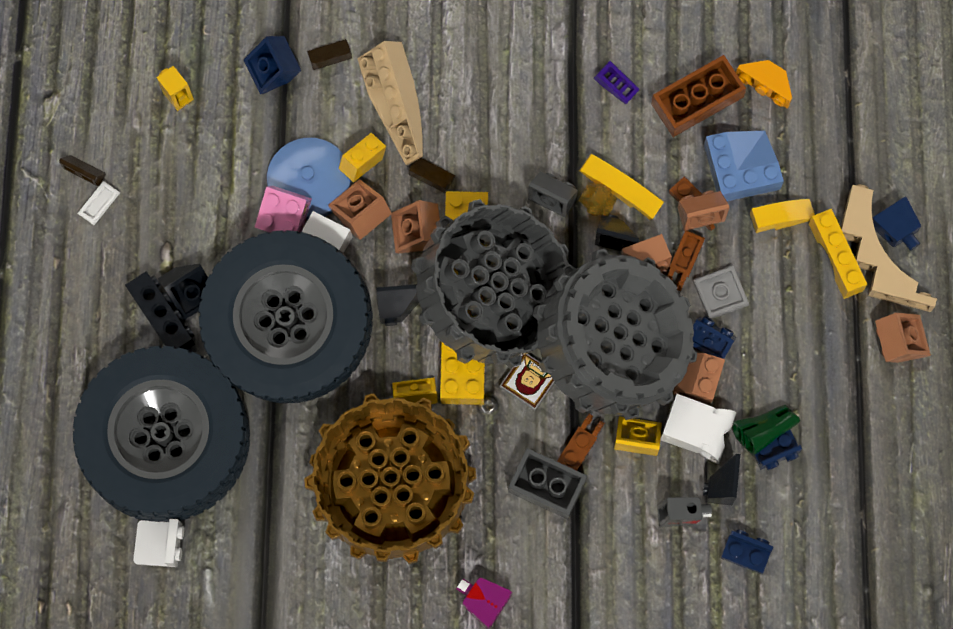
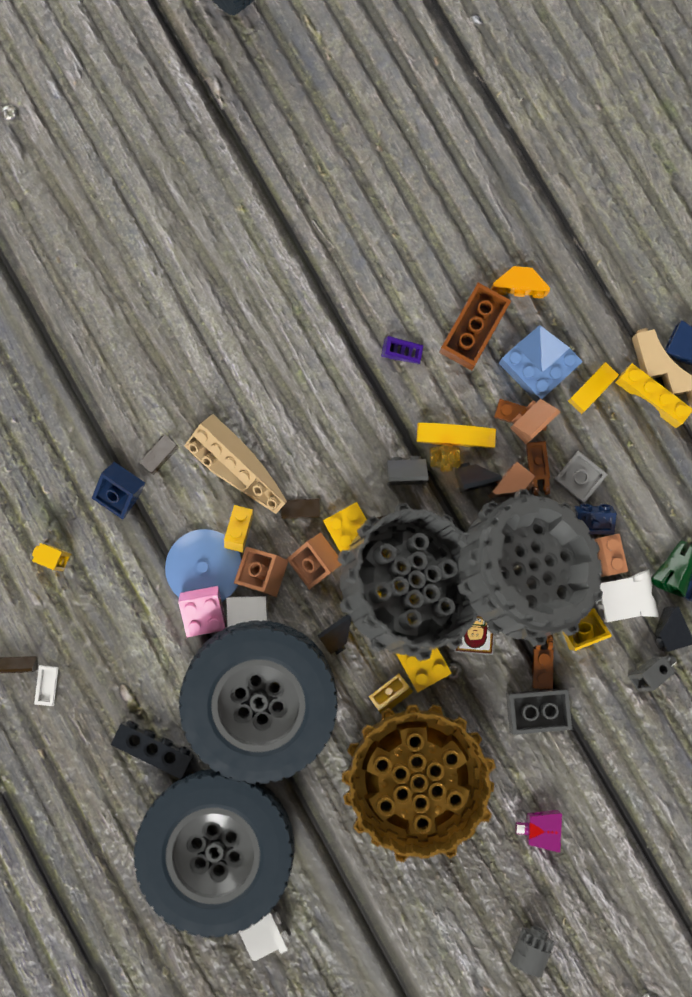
camera: 35 degrees left, 10 degrees up
black slope [158,264,208,320] -> none

